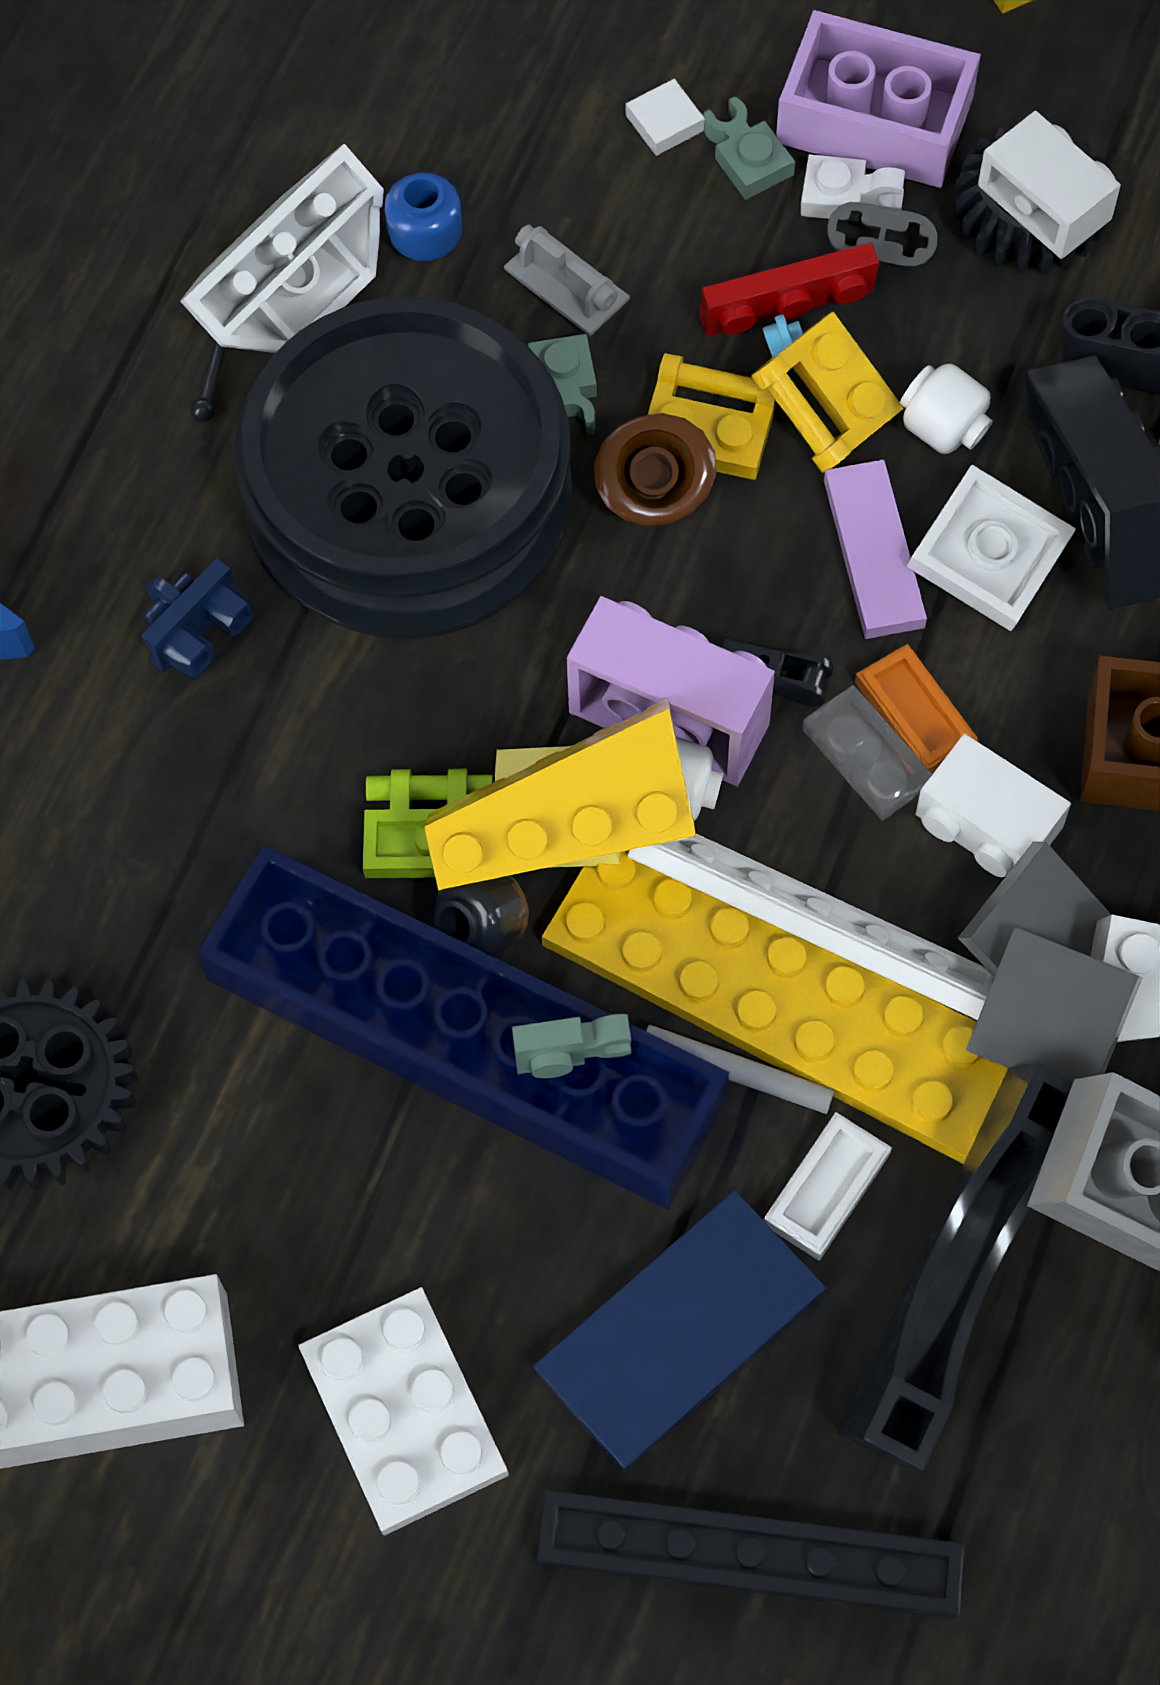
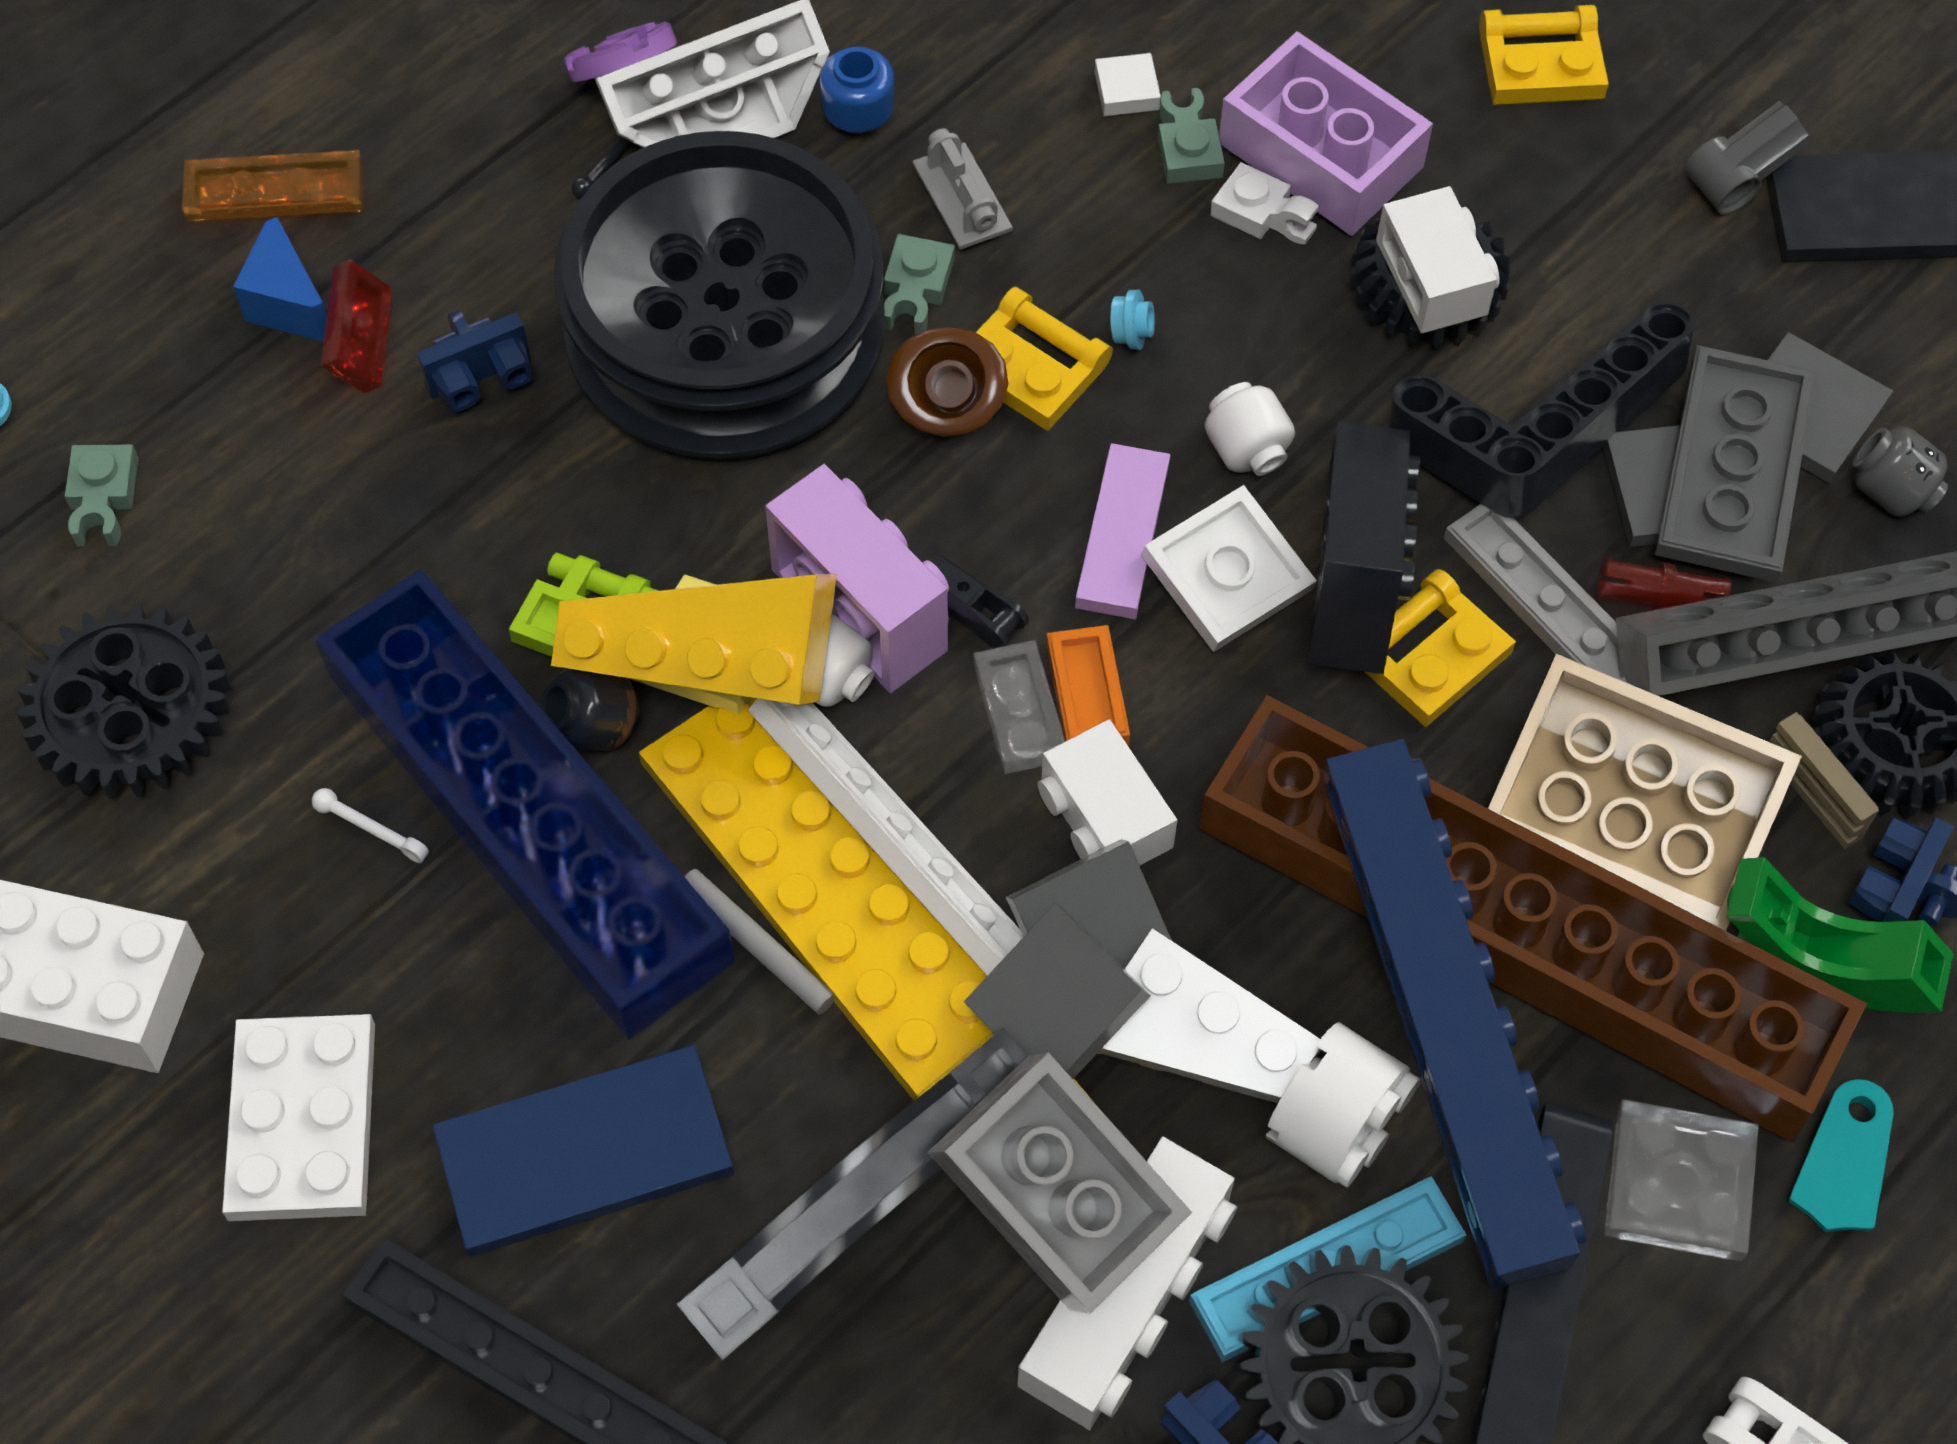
camera: 20 degrees right, 5 degrees down
sand green plate [512,1014,631,1078] -> none
red plate [699,242,879,337] -> none
yellow plate [751,312,904,473] -> none
white tile [764,1112,892,1261] -> none
dark grey beam [827,202,938,268] -> none
none -> white hinge [312,788,429,863]
none -> clear red plate [321,259,392,394]
none -> medium lavender tile [563,21,677,82]

